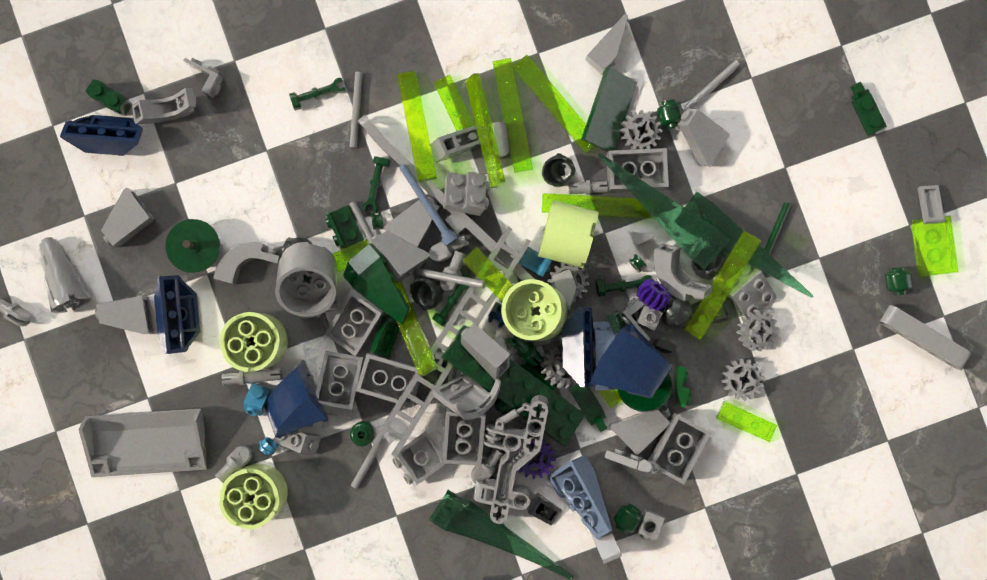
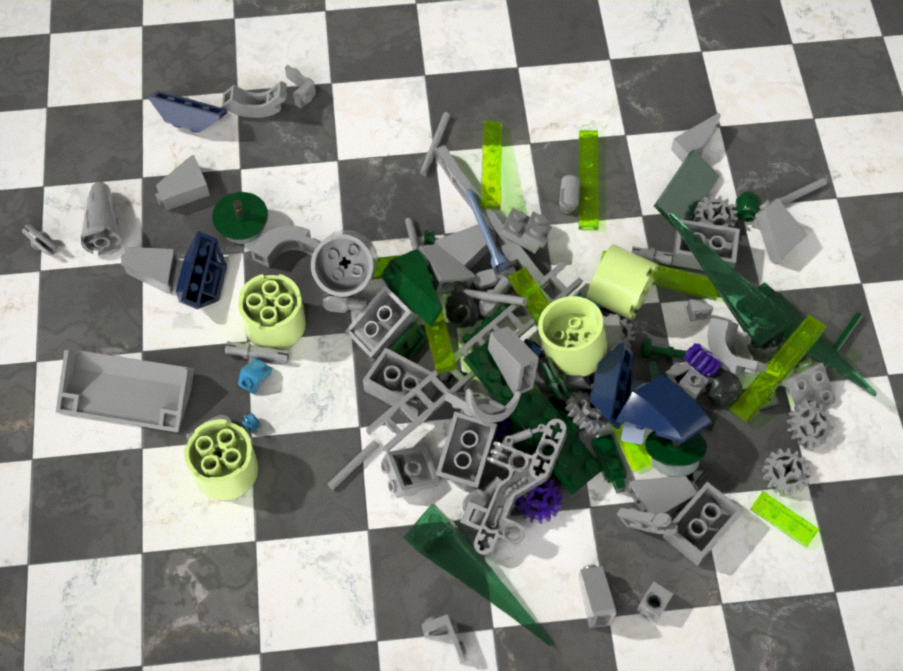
camera: 15 degrees right, 25 degrees down
dark green brick [85,79,133,116] -> none
dark blue wedge [264,360,329,438] -> none
light grey bracket [273,431,321,455] -> none
dark green piece [289,78,346,111] -> none
light grey slope [315,351,363,419] -> none
dark green bracket [325,205,364,249] -> none
dark green head [350,421,376,447] -> none
dark green piece [362,156,391,213] -> none
light grey slope [429,122,489,163] -> none
clear neon green tile [433,74,474,131] -> none
clear neon green tile [465,73,505,188] -> none
clear neon green tile [512,55,594,154] -> none
black slope [527,492,562,525] -> none
pearl dark grey hair [542,153,576,187] -> none
sand blue wedge [547,455,612,539] -> none
dark green head [614,503,643,534] -> none
dark green bush [628,254,647,273] -> none
green slope [674,366,691,408] -> none

